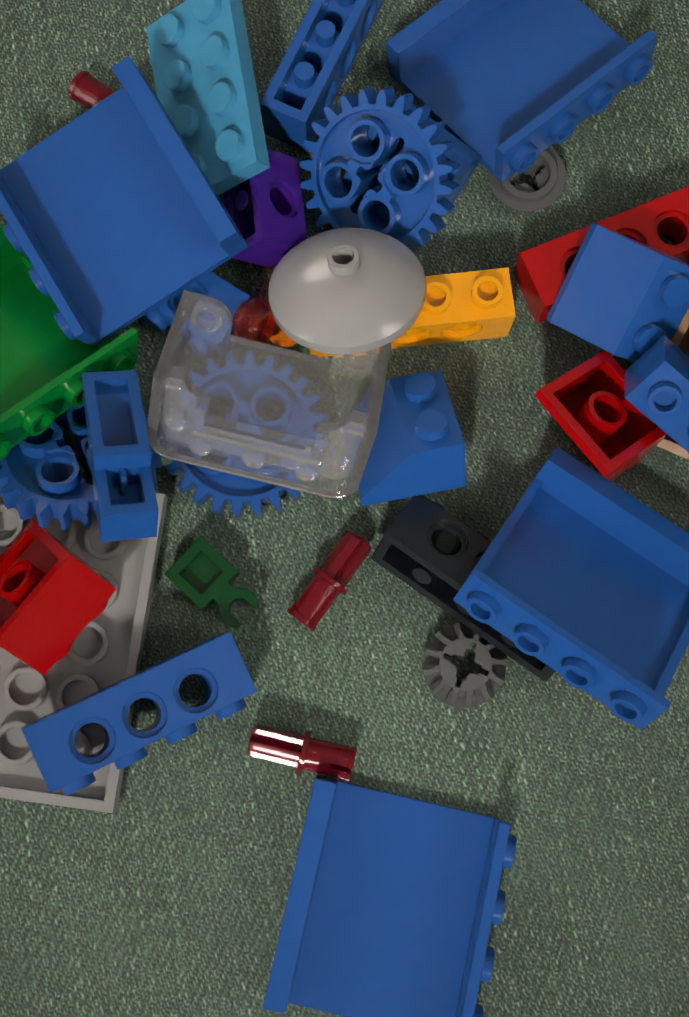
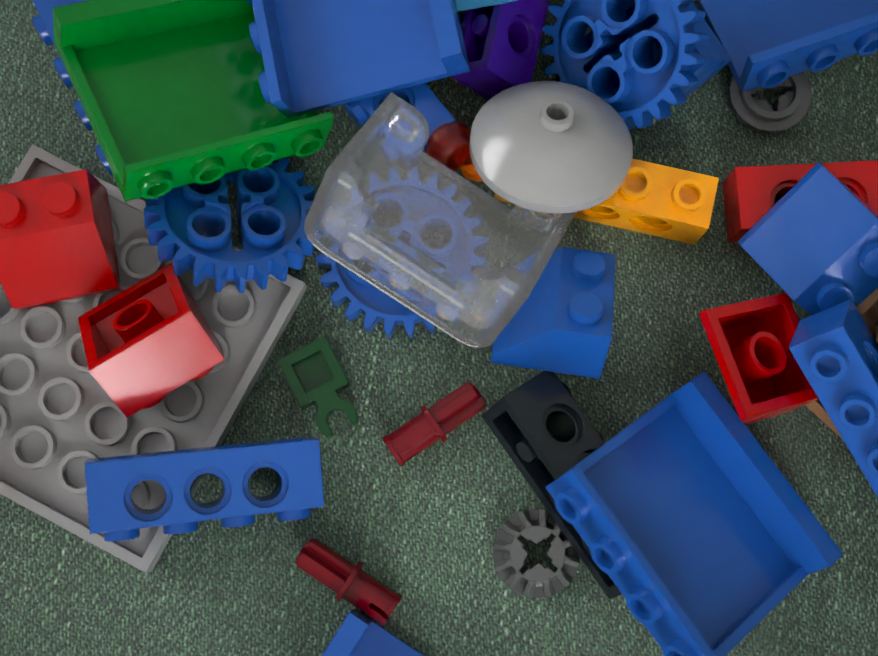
camera: 20 degrees right, 0 degrees up
blue slope [82,370,159,542] -> none

